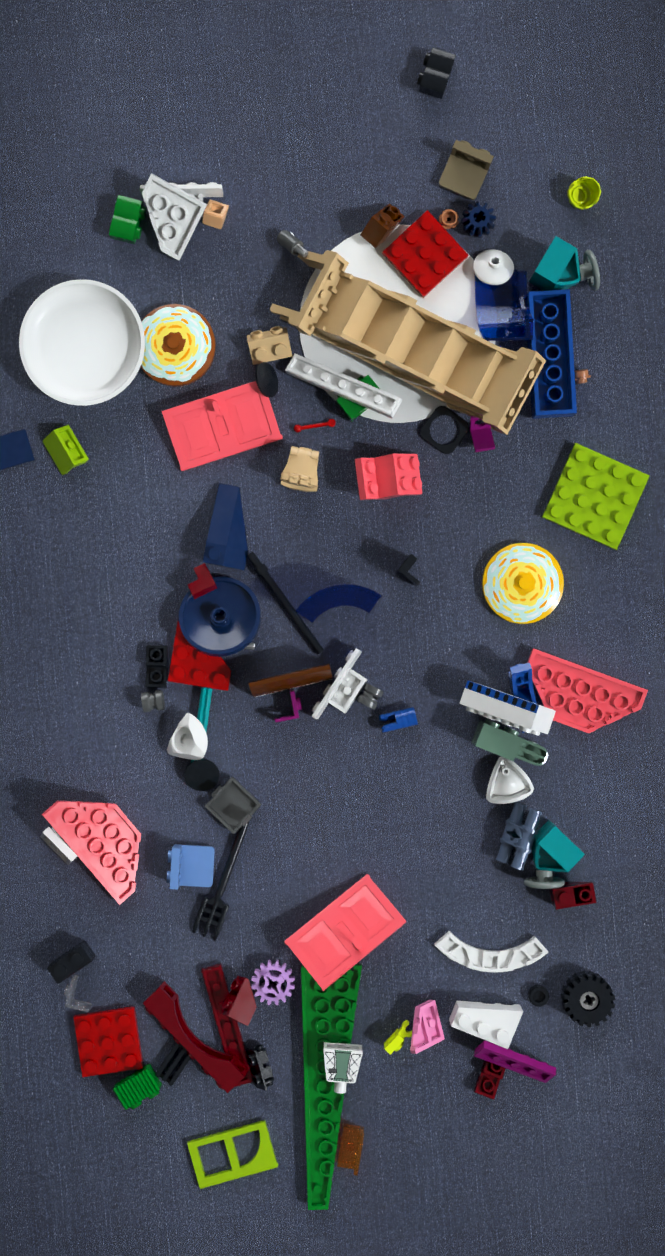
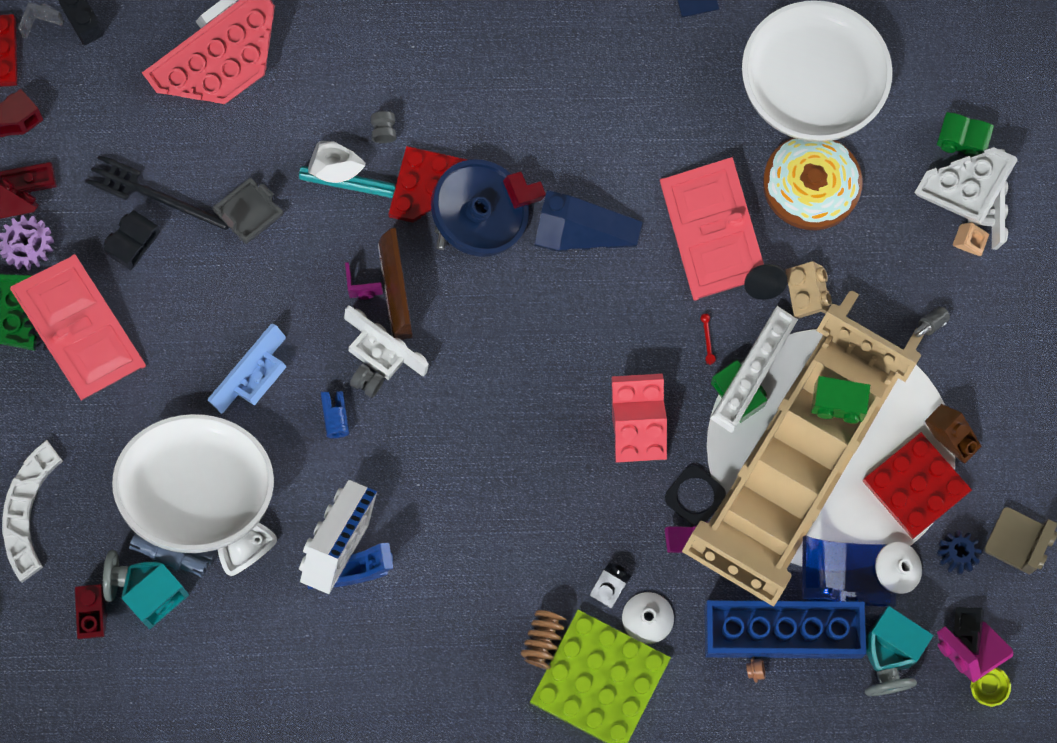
camera: 95 degrees right, 15 degrees down
lime panel [43,425,89,475] -> none
black slope [146,645,168,689] -> none
medium blue bracket [166,844,215,890] -> none
black piece [185,759,220,791] -> none
black bar [247,552,324,654] -> none
tan piece [280,446,319,492] -> none
clear blue panel [296,584,382,623] -> none
black panel [397,554,420,586] -> none
nougat plate [439,209,459,230] -> none
sand green brick [471,718,548,766] -> none
dish [482,543,564,624] -> none
coral plate [527,648,648,733] -> none
none -> black brick [104,210,160,270]
none -> white dish [112,414,274,553]
none -> light blue bracket [208,323,286,414]
none -> medium nougat piece [521,610,566,670]
none -> bracket [590,563,631,608]
none -> white dish [622,592,674,644]
none -> green brick [811,376,871,423]
none -> dark pink bracket [937,622,1014,683]
none -> black slope [954,607,984,655]

